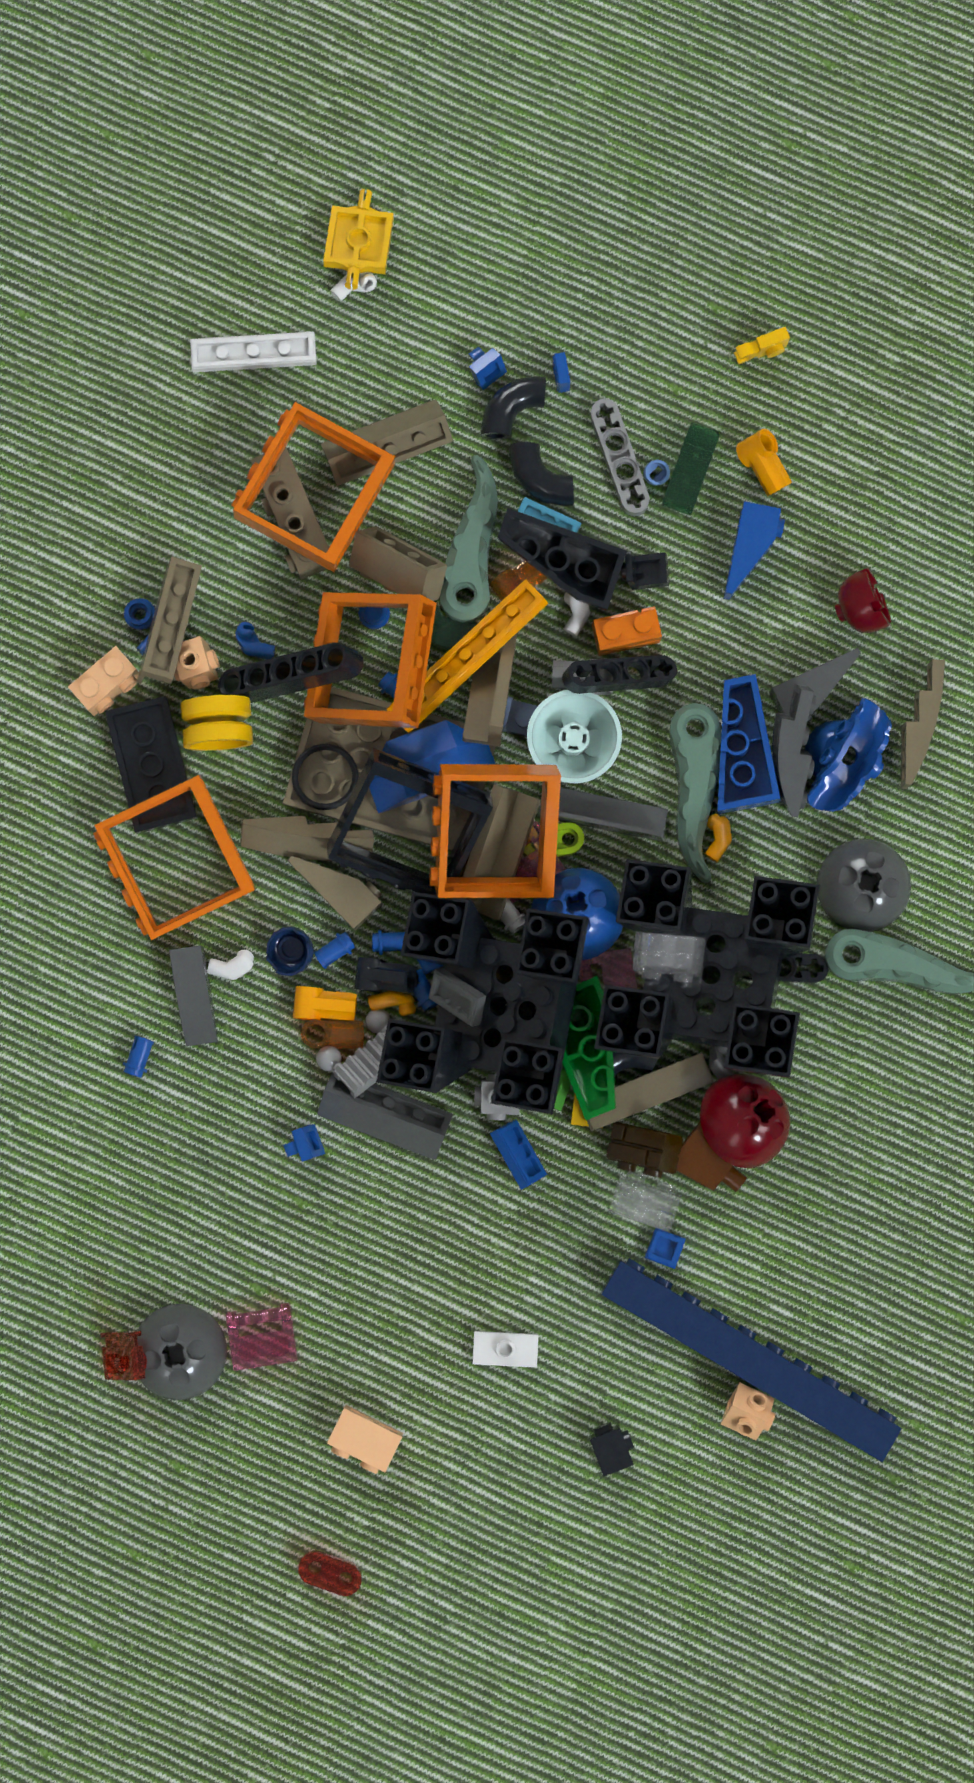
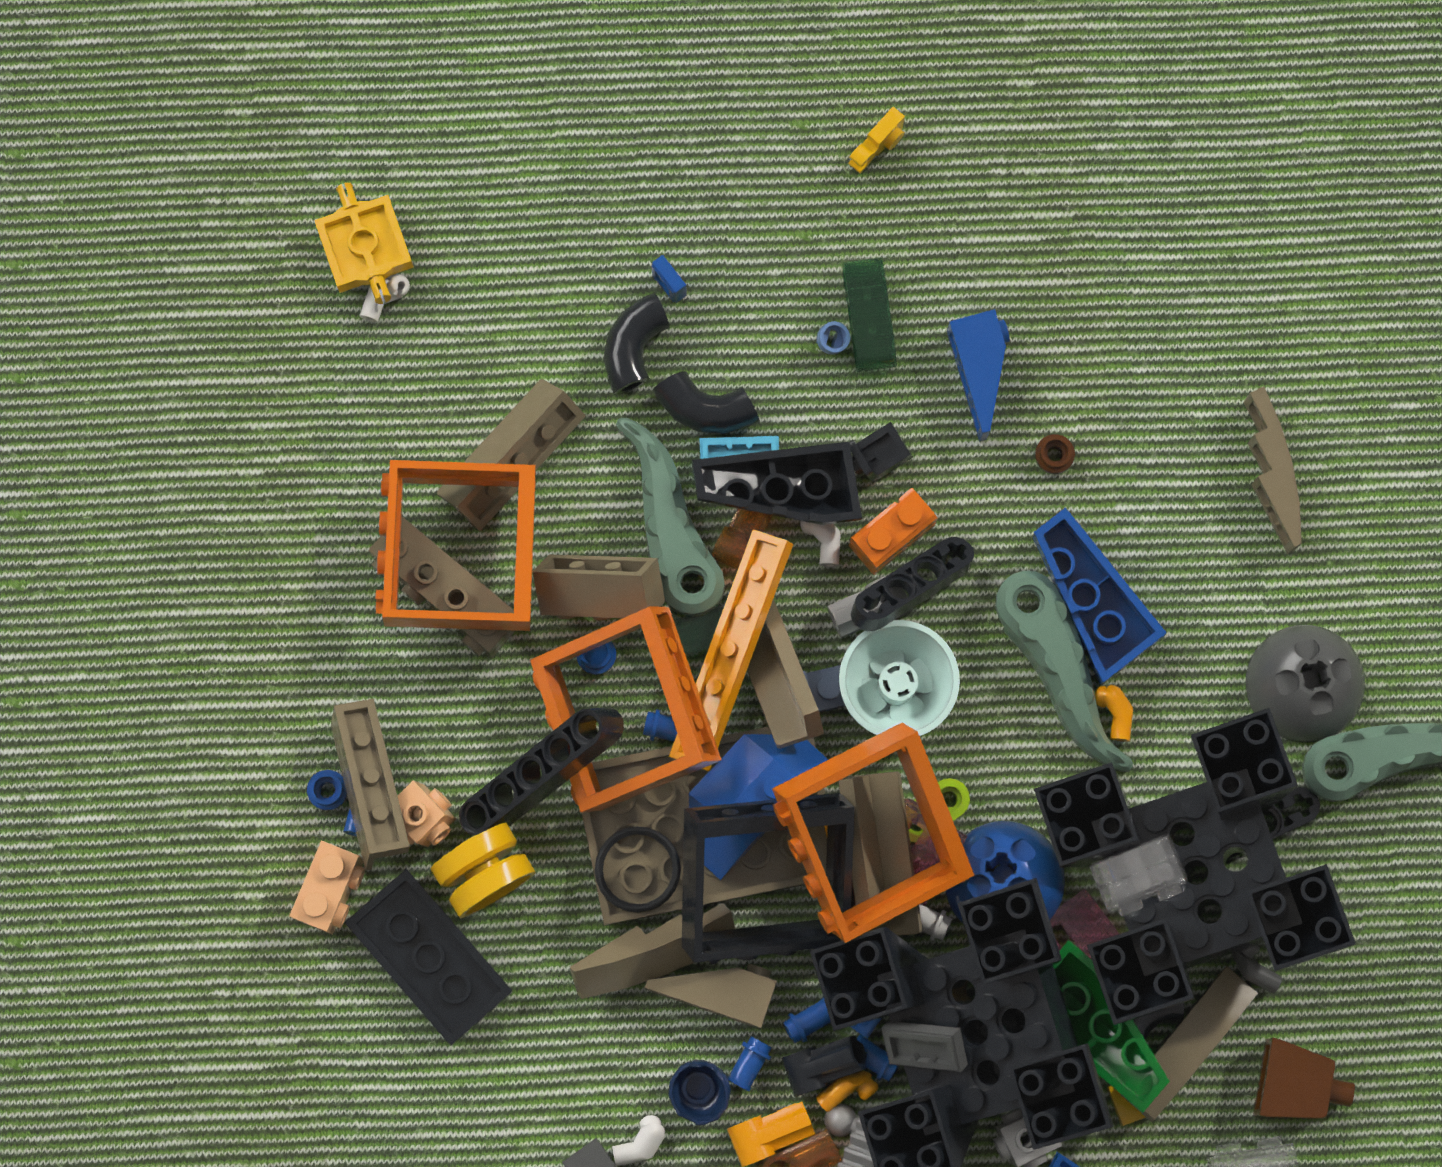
camera: 30 degrees left, 5 degrees down
orange window [93,775,256,940] -> none
white tile [190,331,317,372] -> none
blue arm [235,622,276,660] -> none
blue tile [469,347,507,390] -> none
dark grey panel [538,788,668,841] -> none
light grey beam [590,398,650,517] -> none
dark brown brick [606,1122,683,1178] -> none
dark red piece [700,1074,790,1168] -> none
light orange piece [736,429,792,497] -> none
dark grey slope [769,648,861,723] -> none
dark grey slope [772,684,816,818] -> none
blue piece [805,698,892,812] -> none
dark red cylinder [834,567,891,633] -> none
none -> reddish brown plate [1035,434,1075,474]

